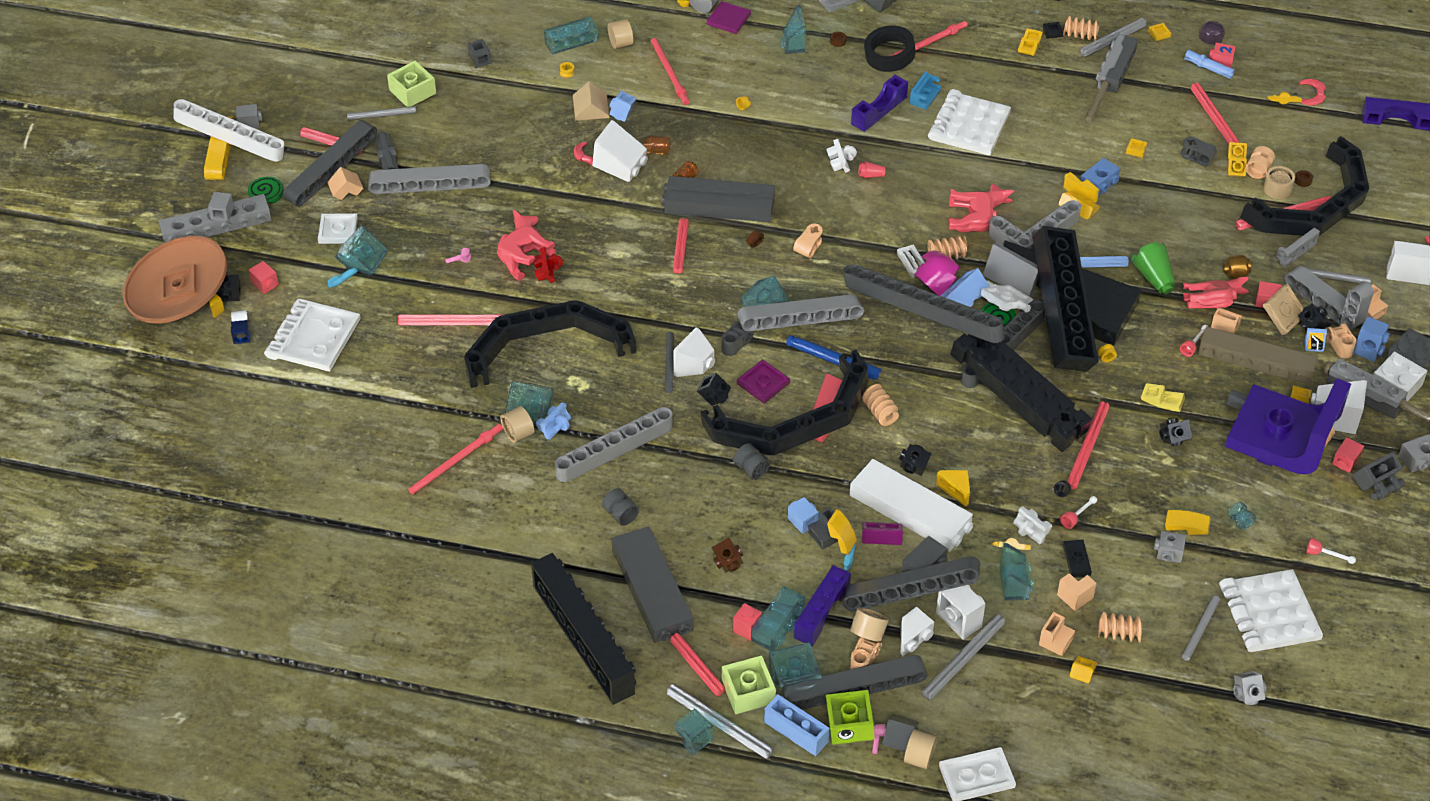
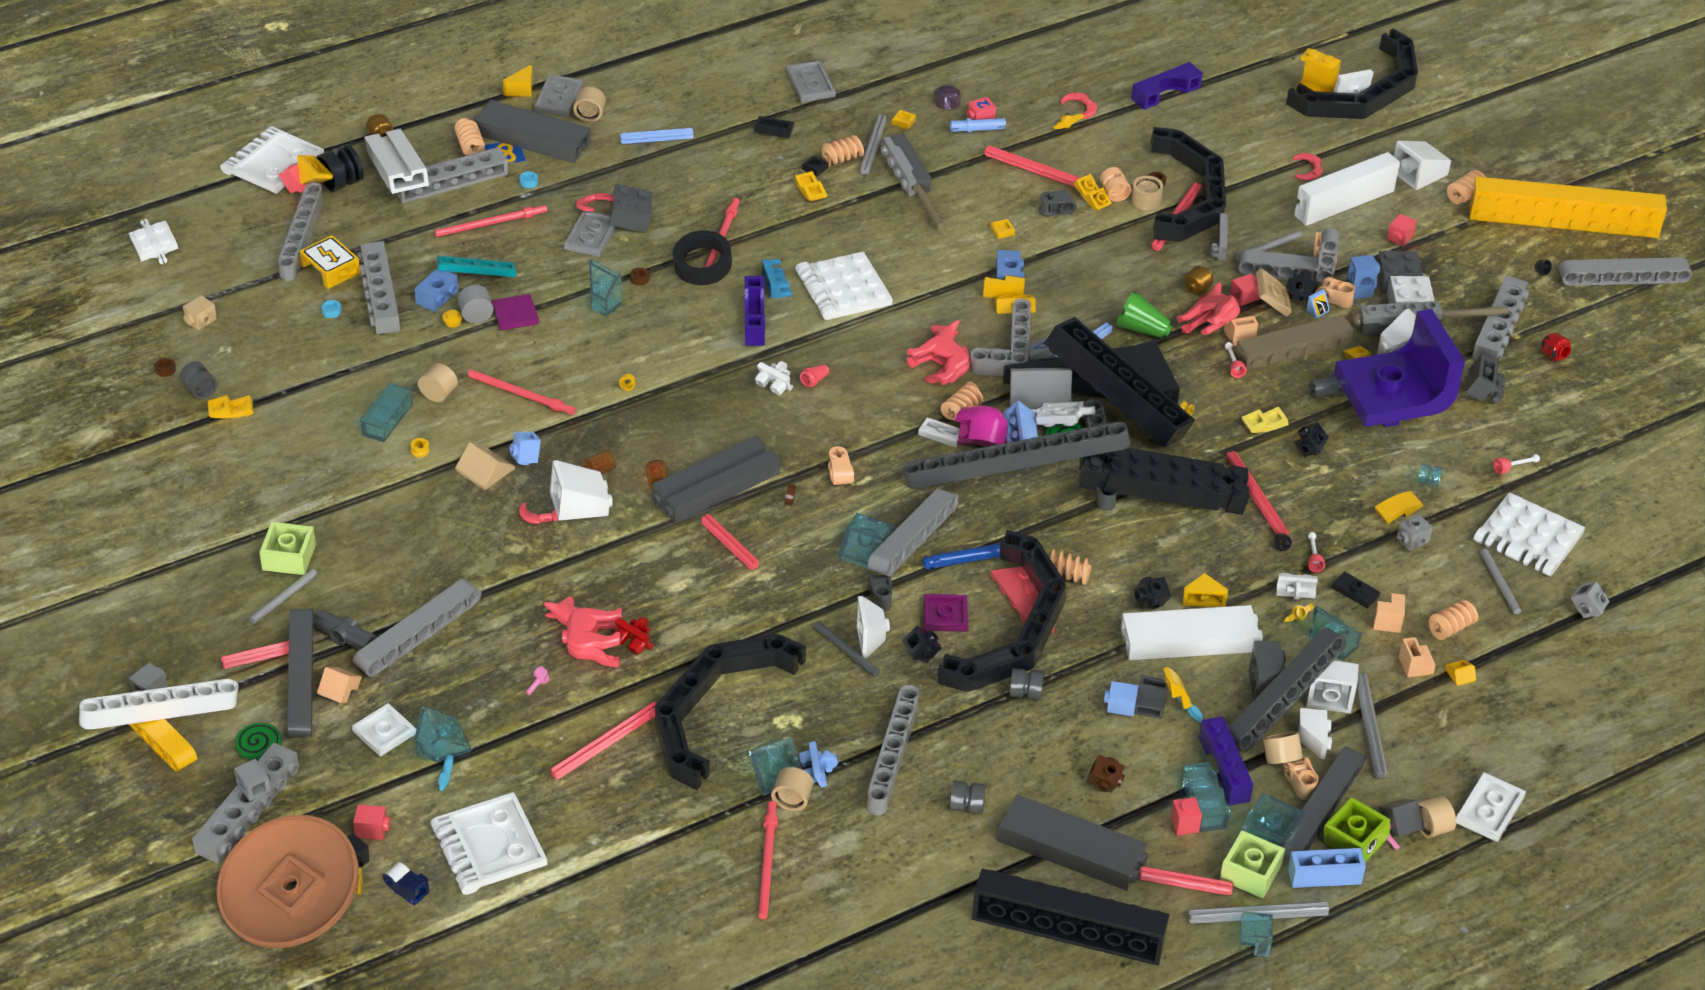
camera: 45 degrees left, 5 degrees down
dark grey brick [467,39,491,68] -> none
magenta slope [862,522,903,545] -> none

